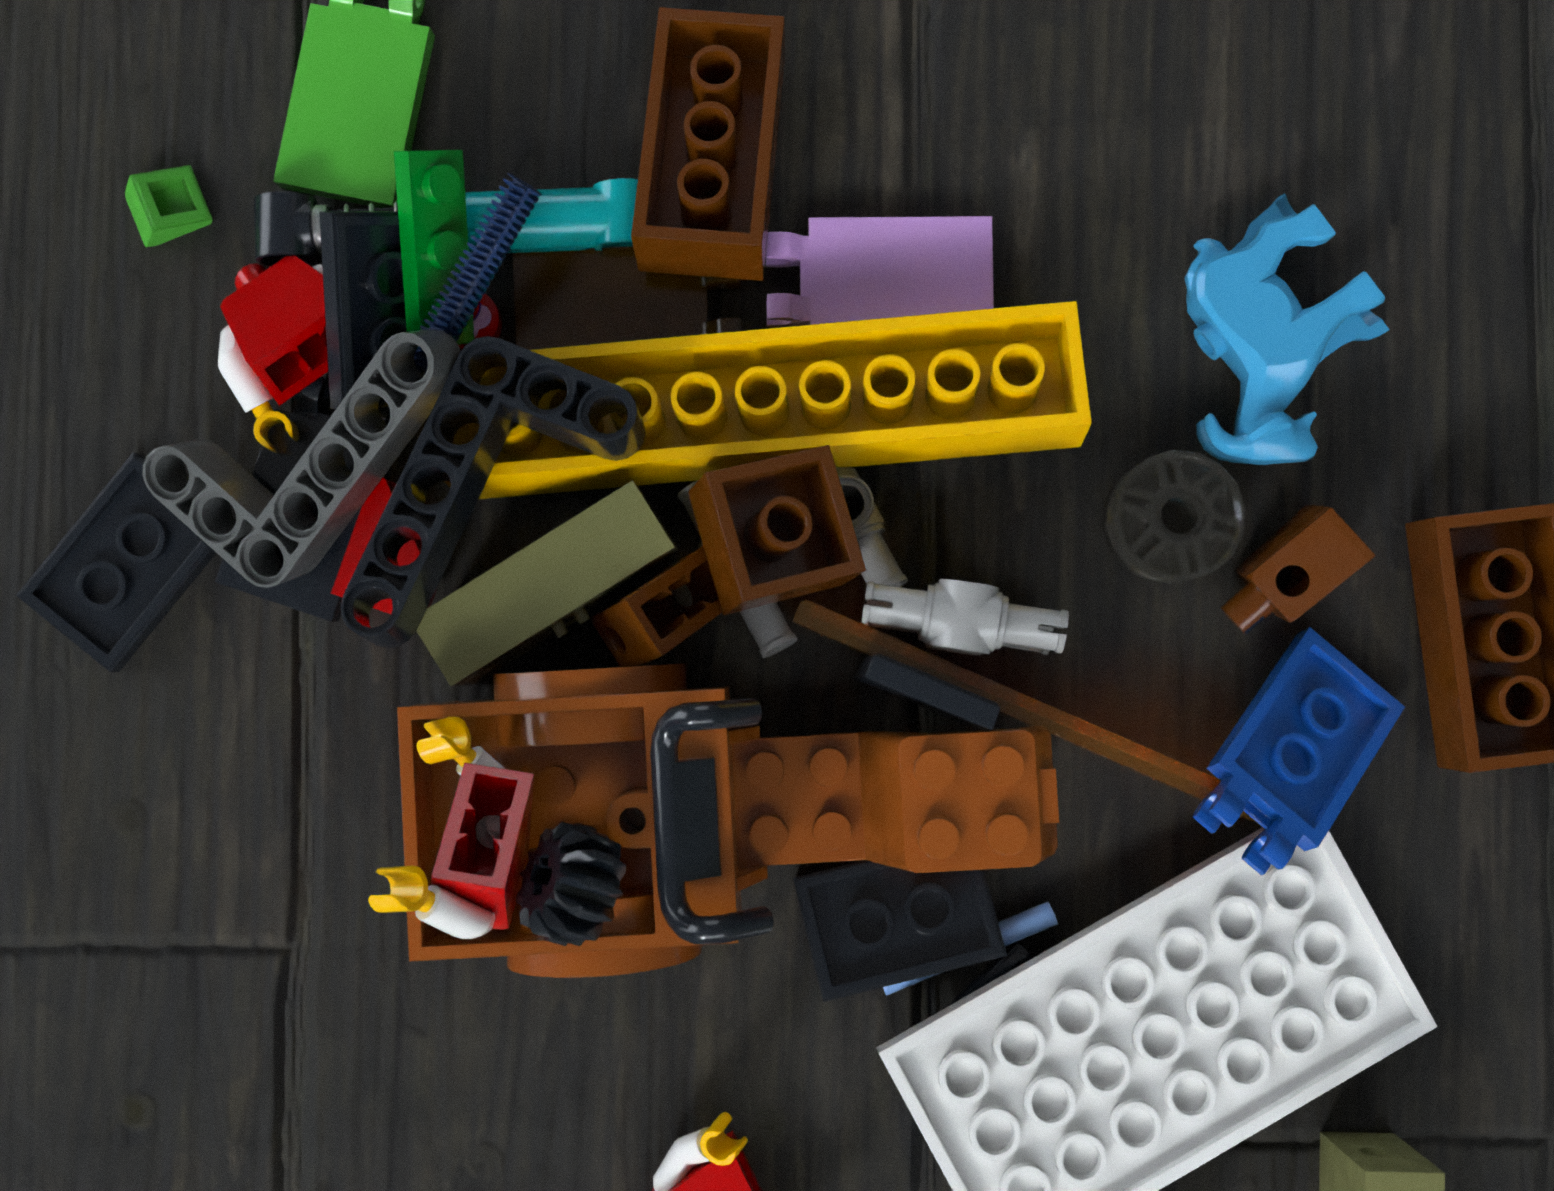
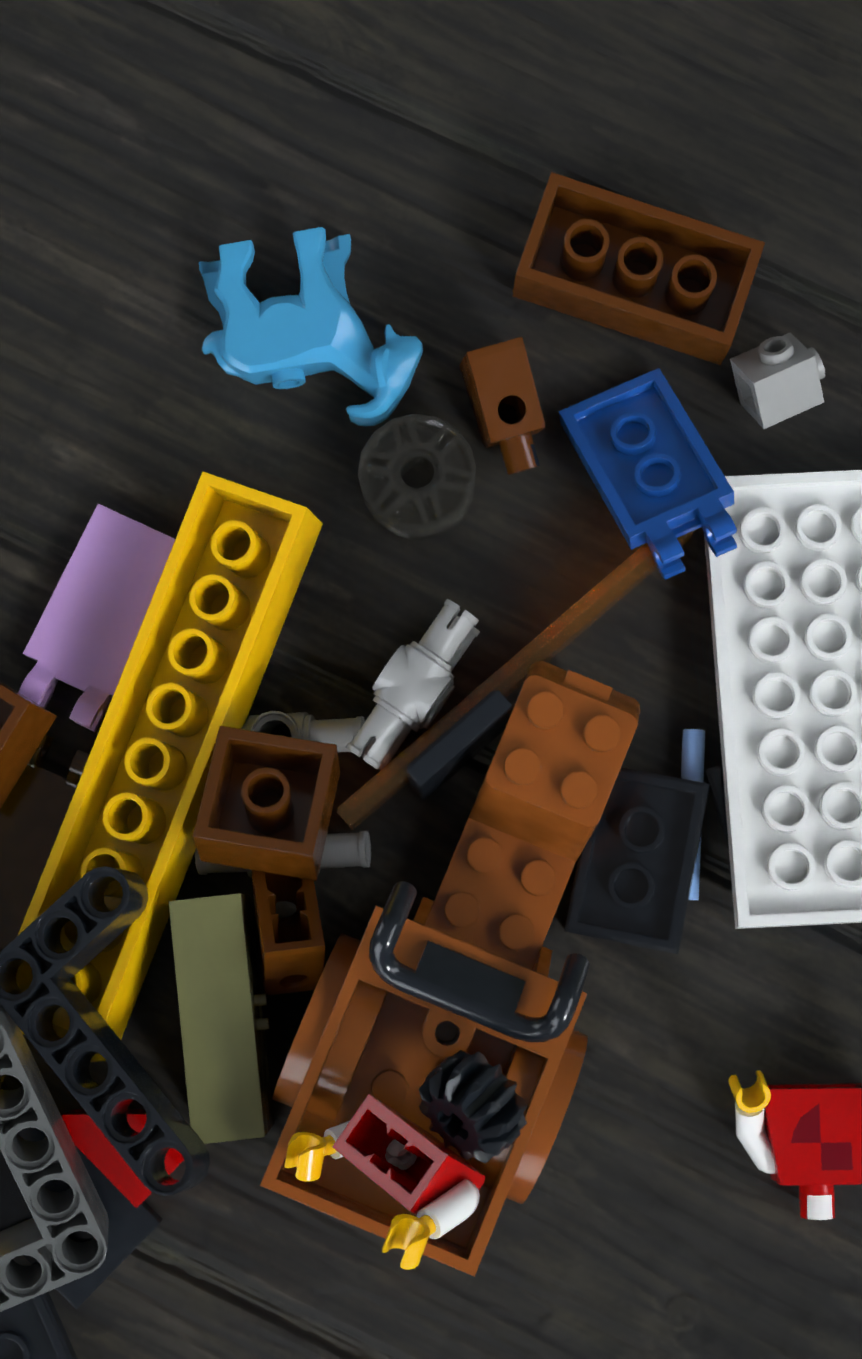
camera: 70 degrees left, 5 degrees down
none -> light grey brick [730,333,825,429]

